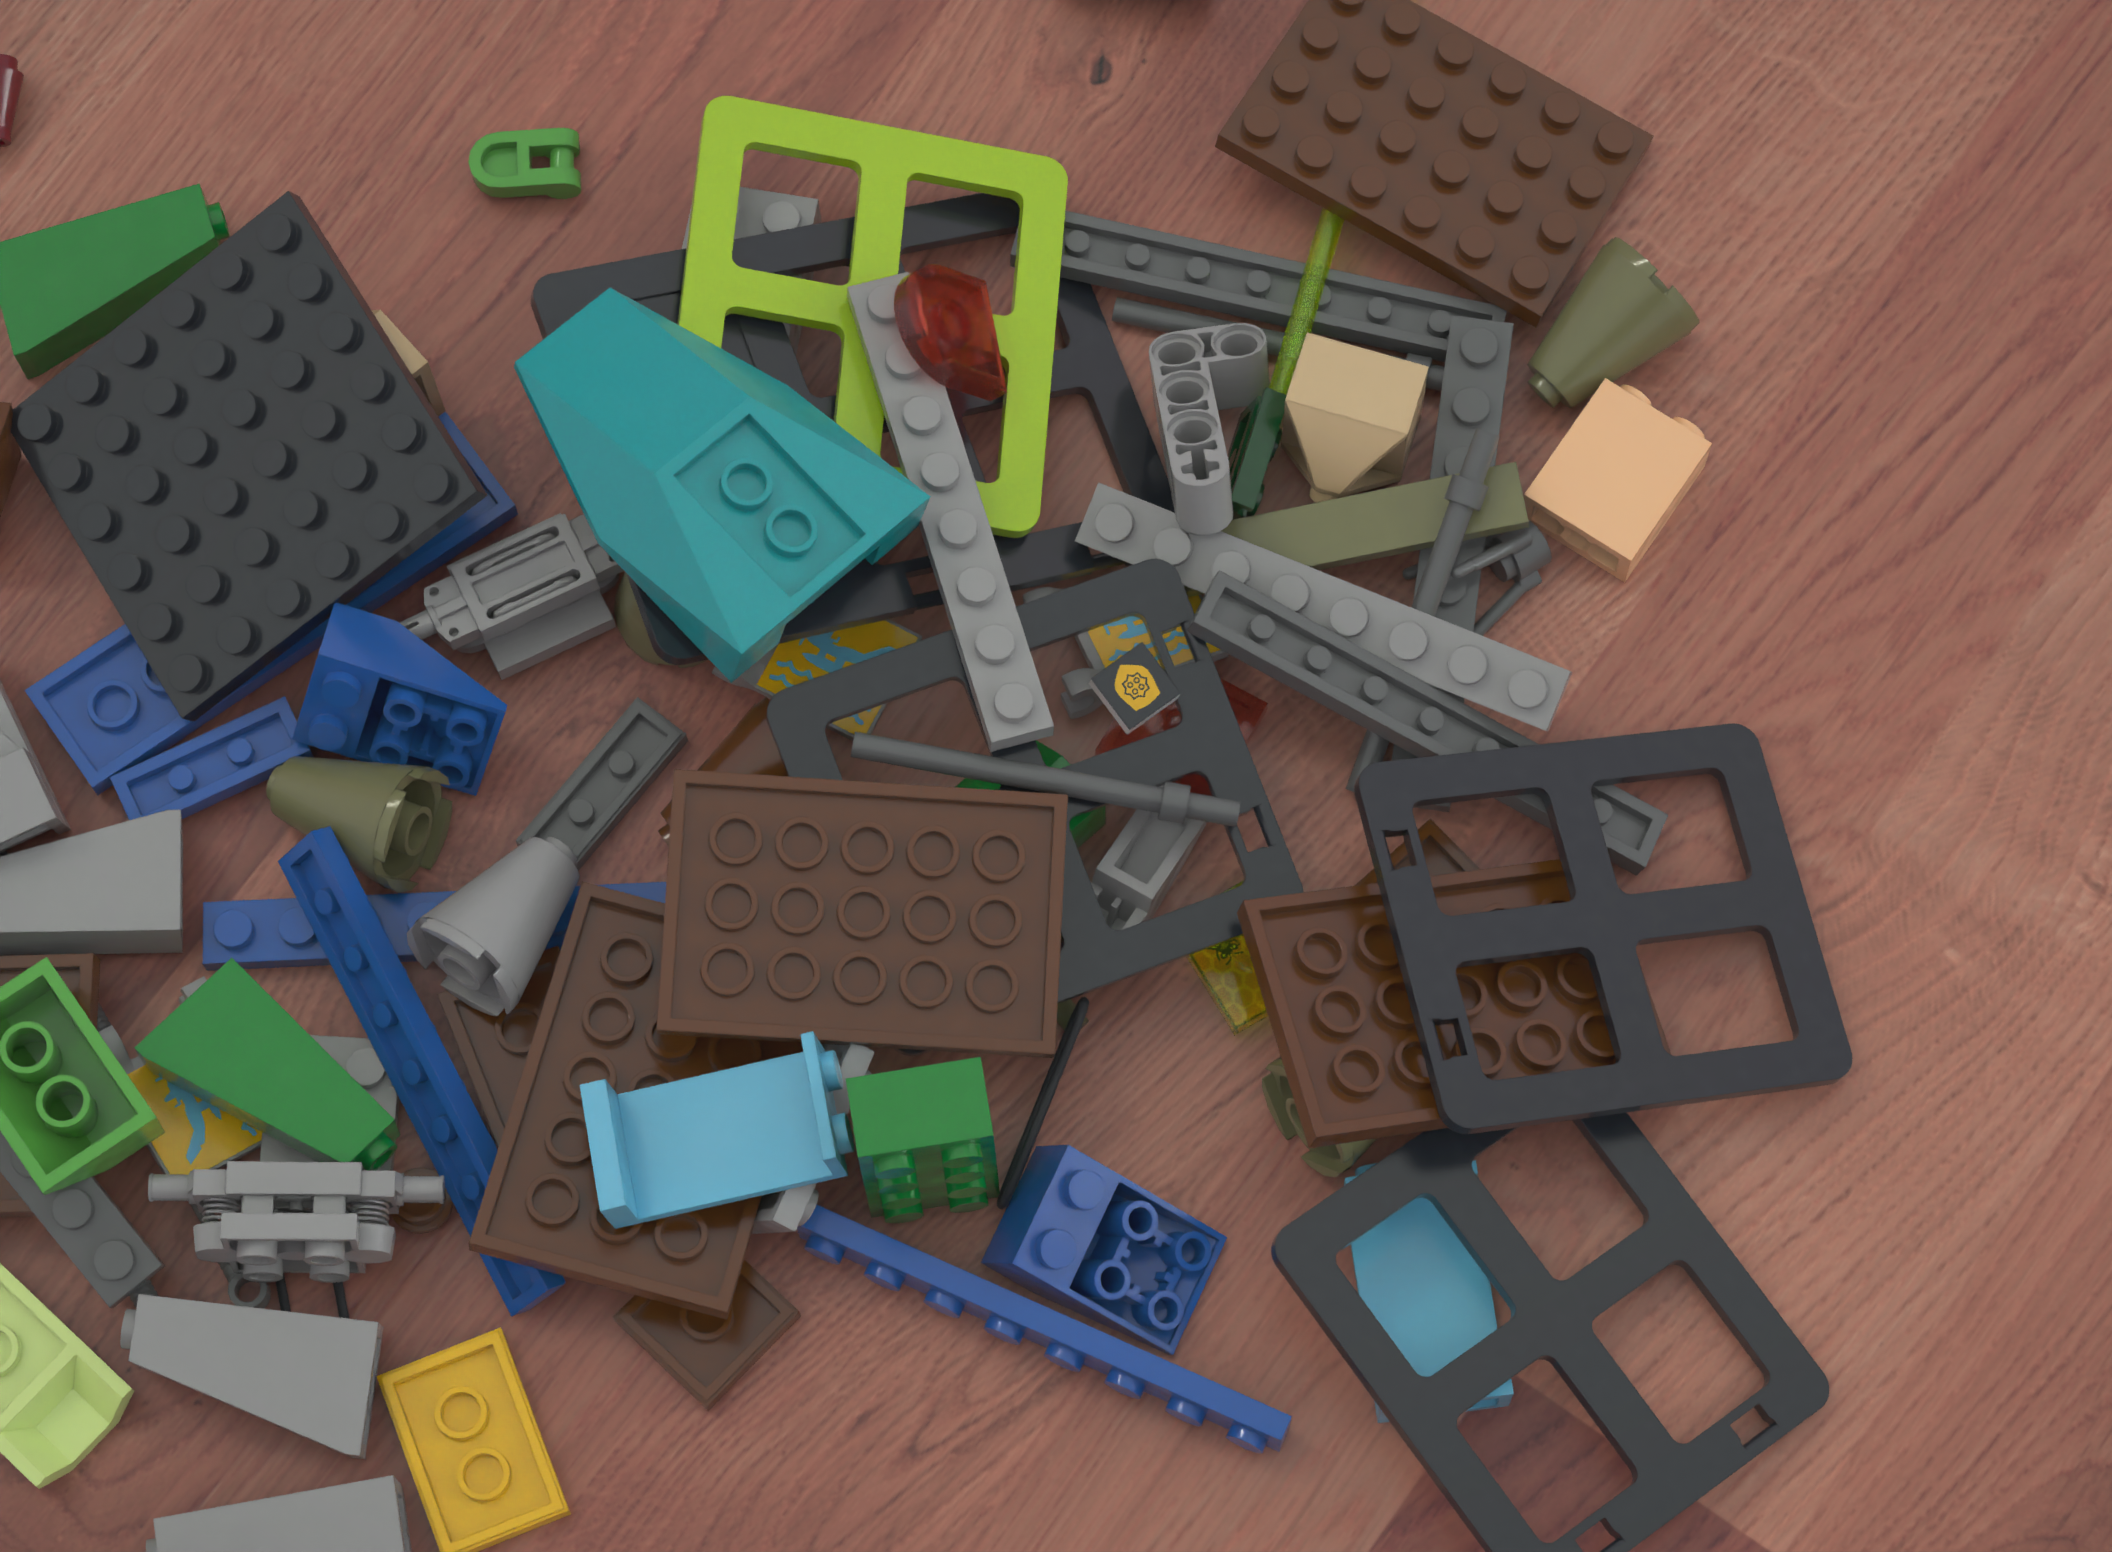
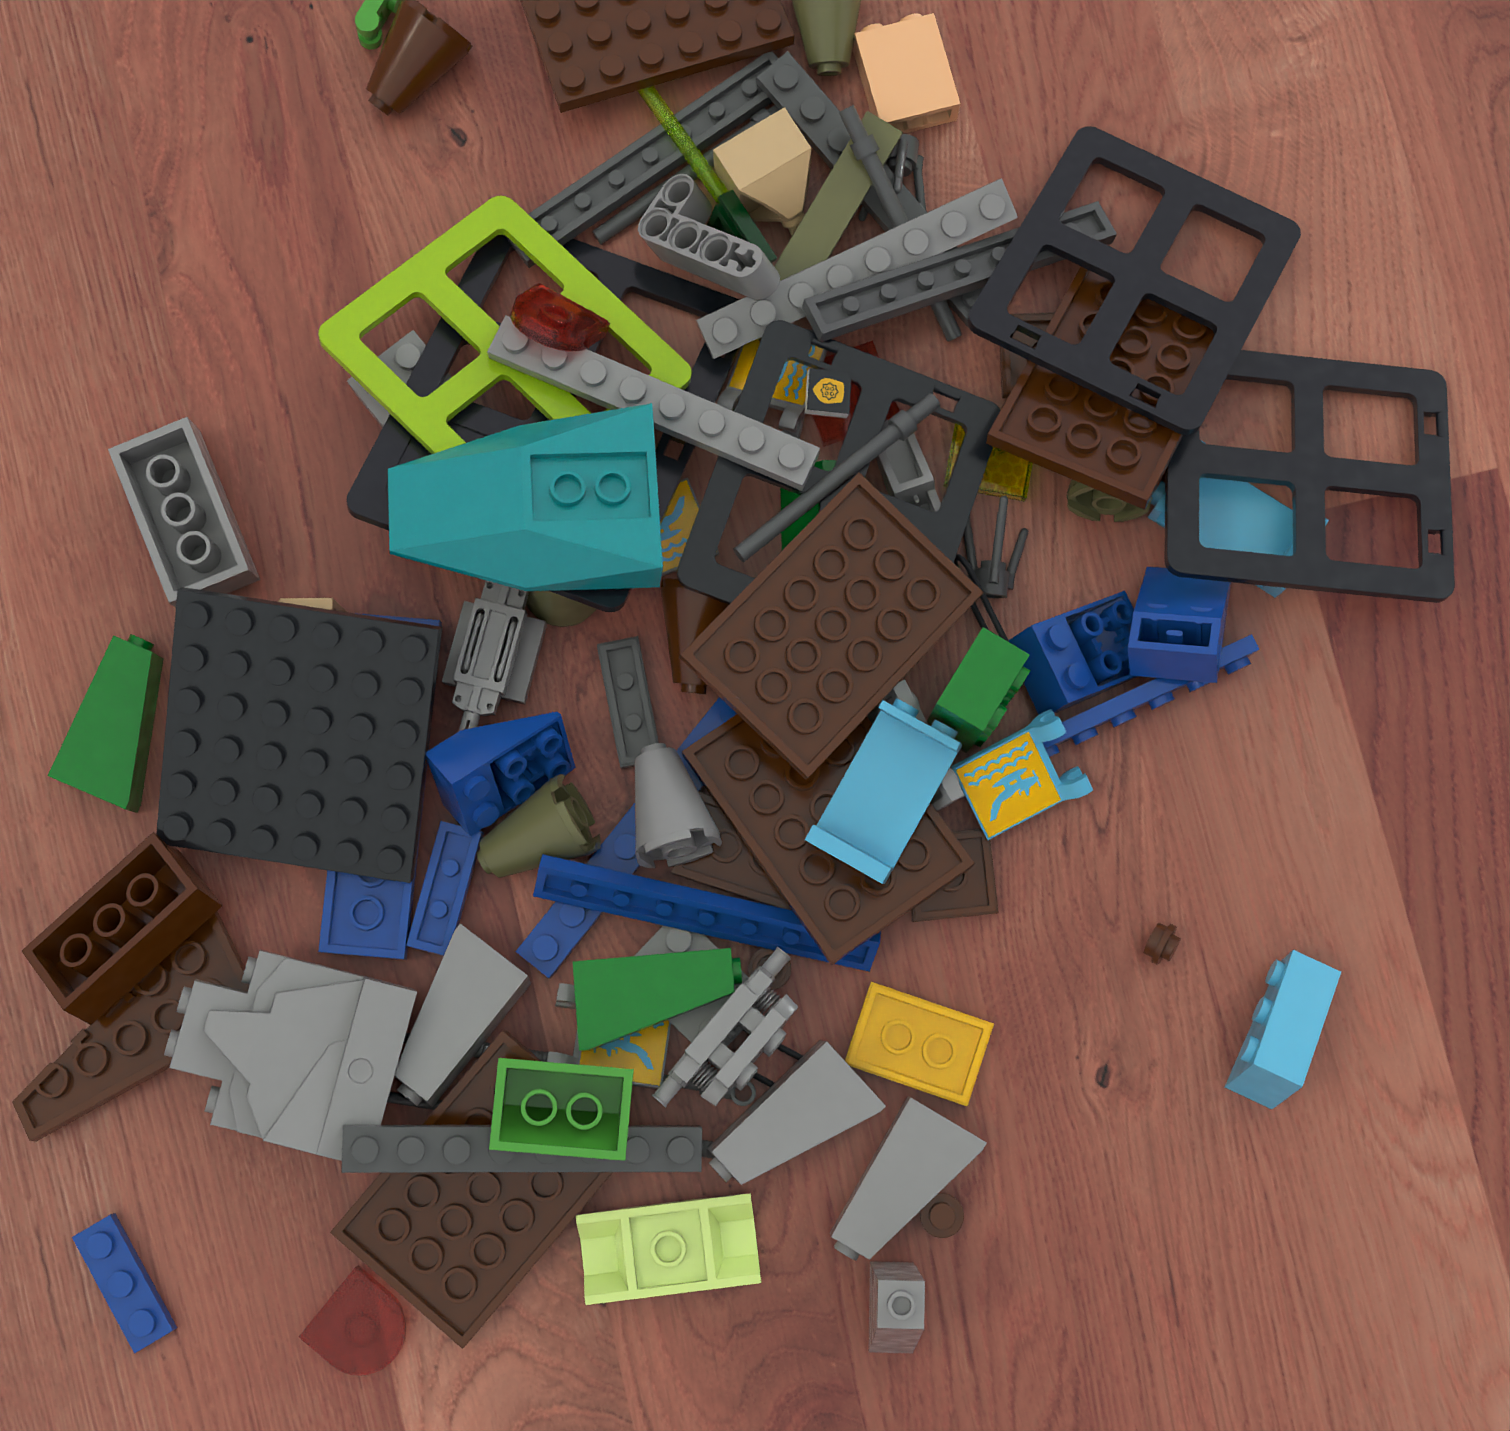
camera: 50 degrees left, 10 degrees up
bright green plate [468,128,581,199] -> none
none -> light grey brick [108,417,260,607]
none -> flag [951,709,1093,840]
none -> dark grey plant [963,495,1028,599]
none -> blue slope [1128,567,1231,683]

